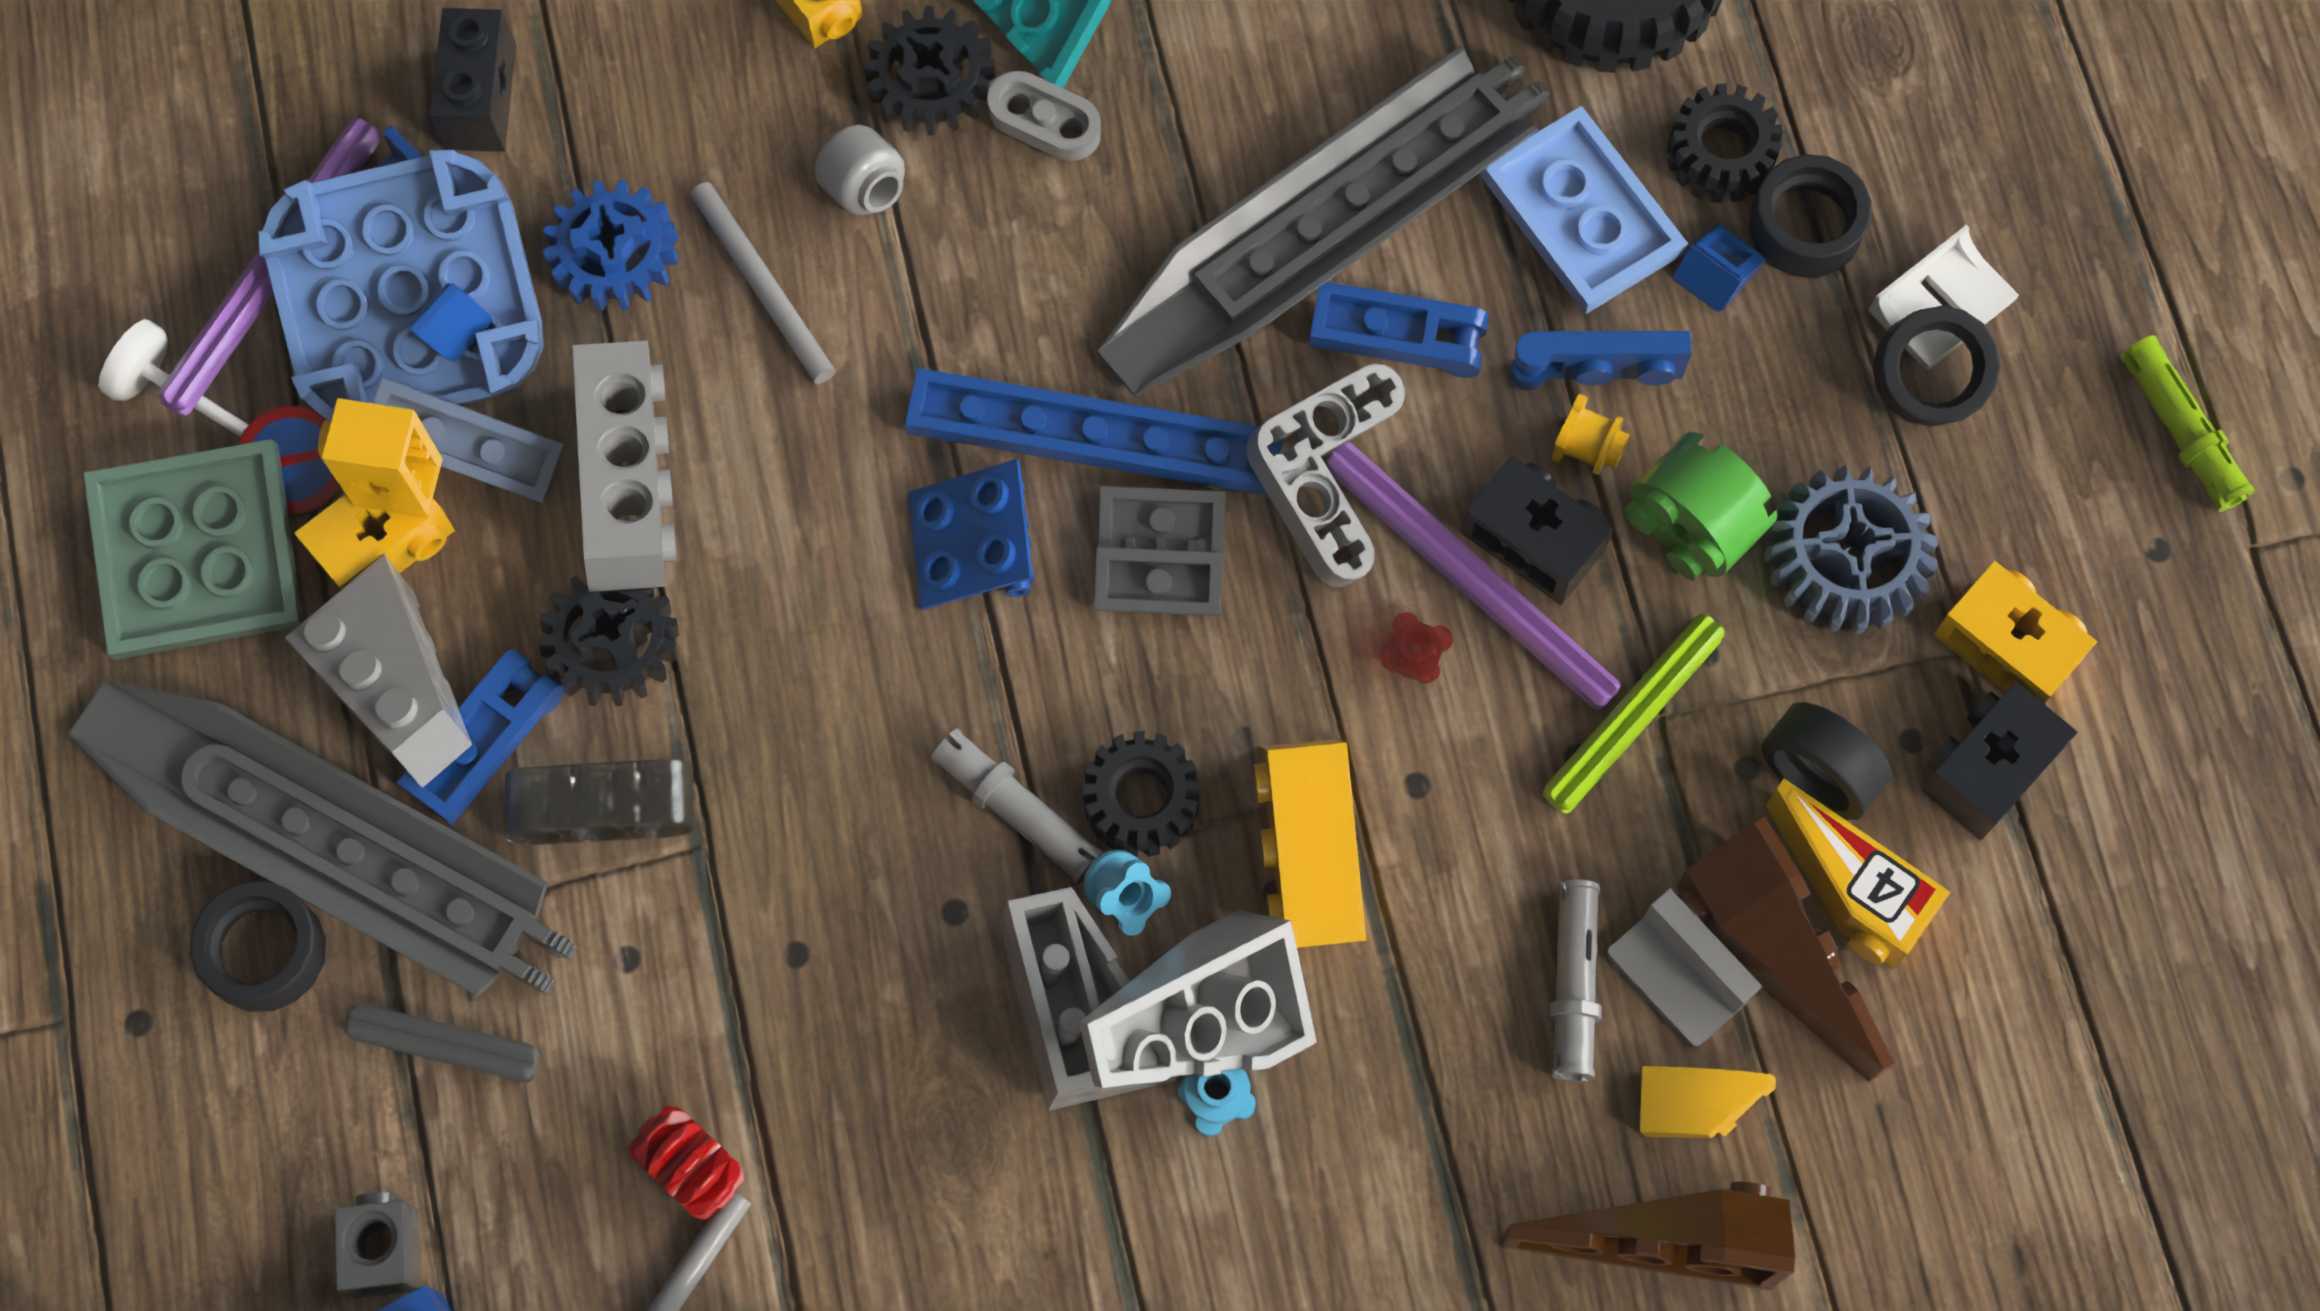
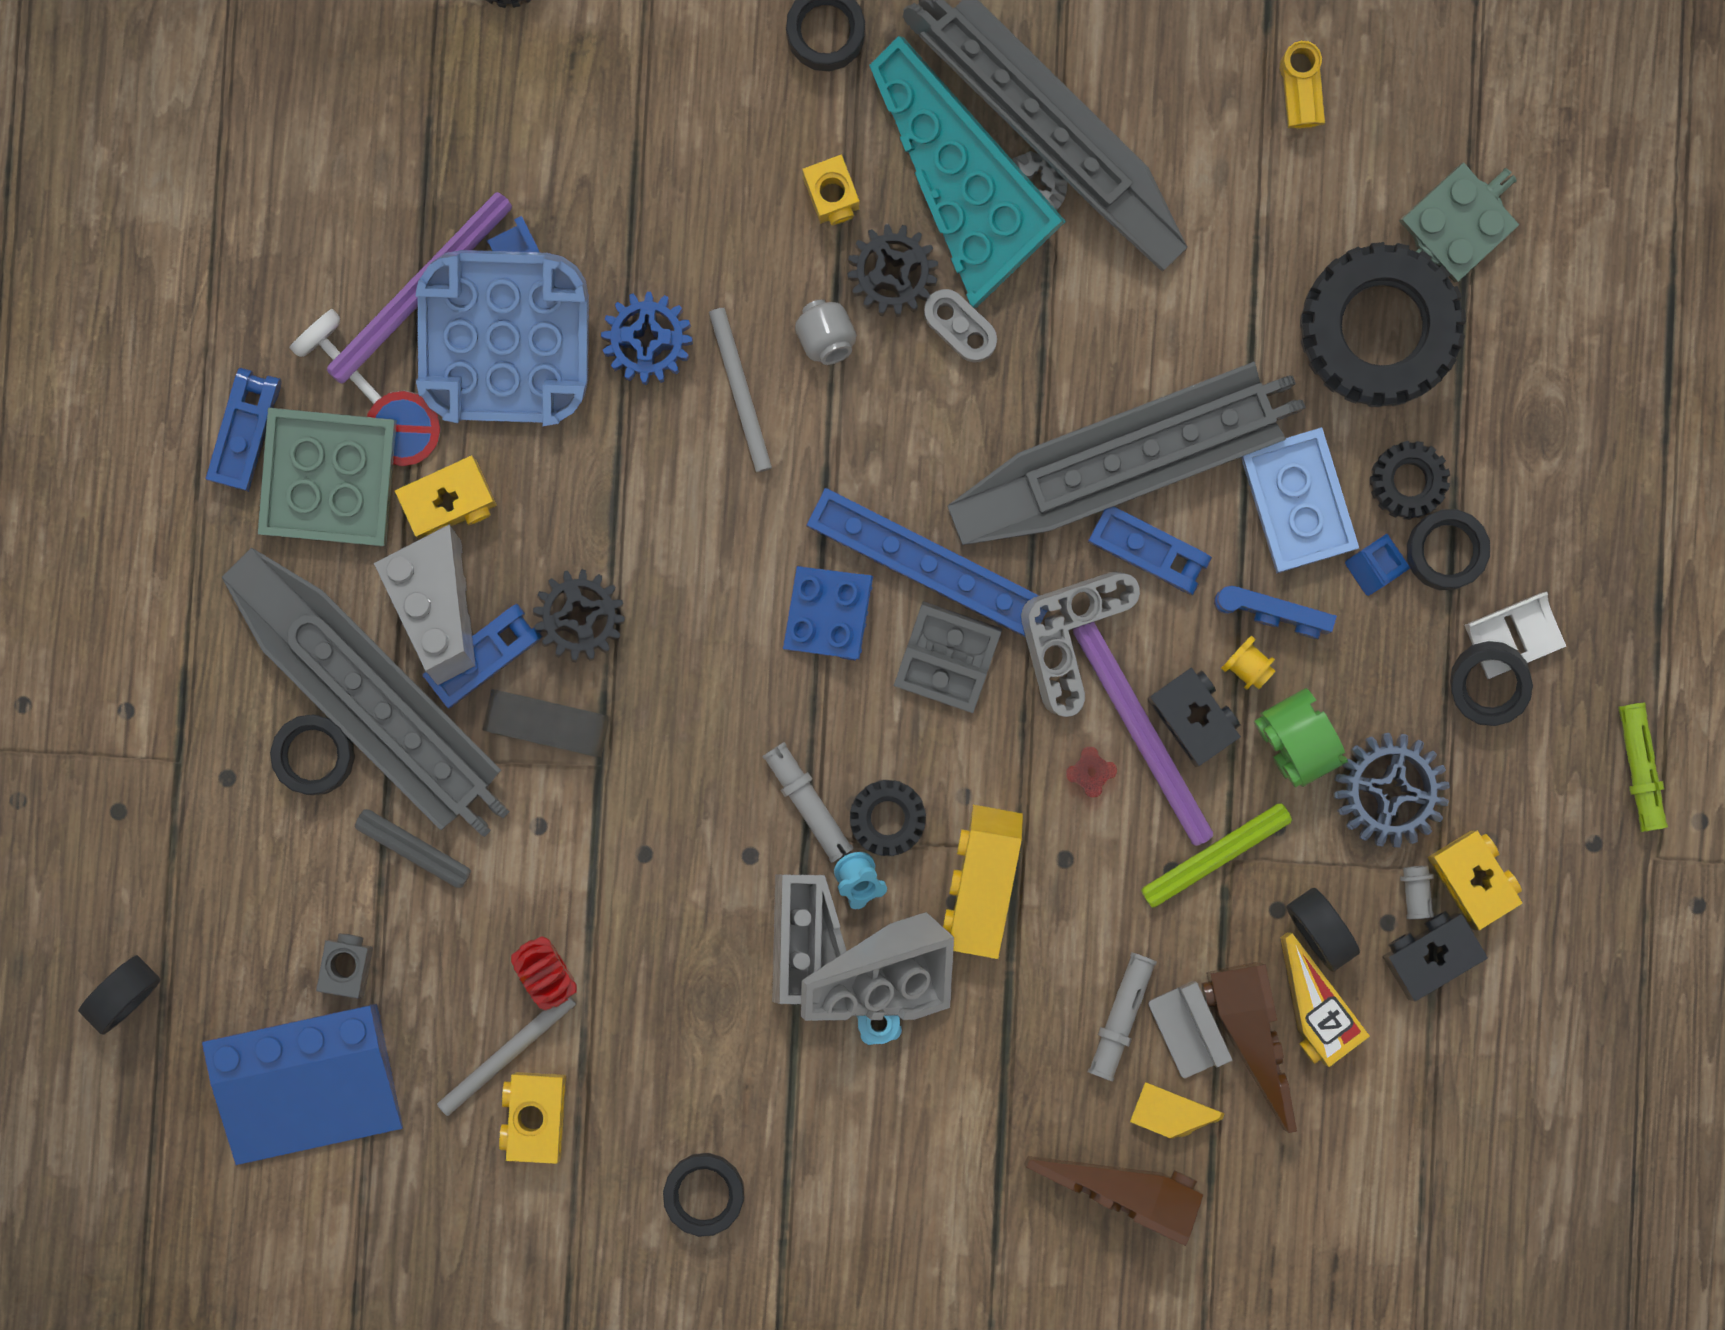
camera: 15 degrees right, 15 degrees up
yellow brick [318,398,443,517] -> none
sand blue hinge [373,377,564,503] -> none
blue slope [410,282,493,362] -> none
black brick [429,8,517,152] -> none
light grey brick [572,340,677,592] -> none
none -> blue plate [205,368,282,492]
none -> light grey pin [1400,866,1434,919]

